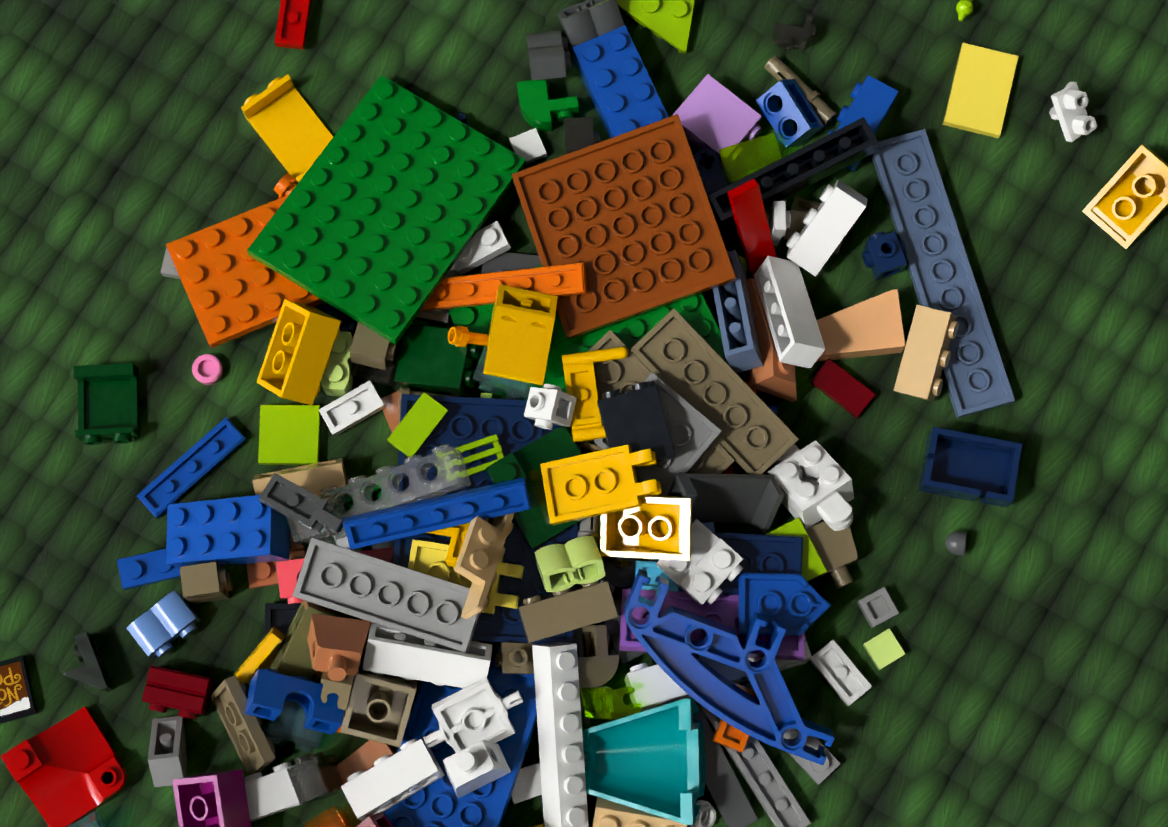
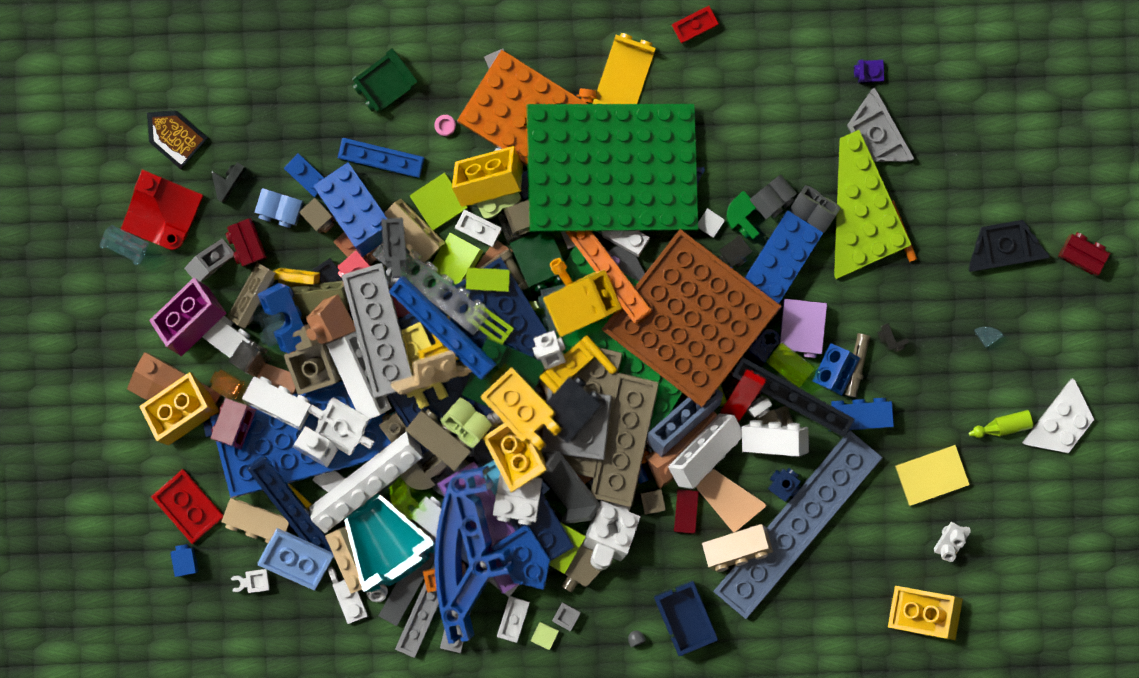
camera: 60 degrees right, 10 degrees up
none -> lime tile [429,233,484,284]
none -> dark tan plate [641,489,665,515]

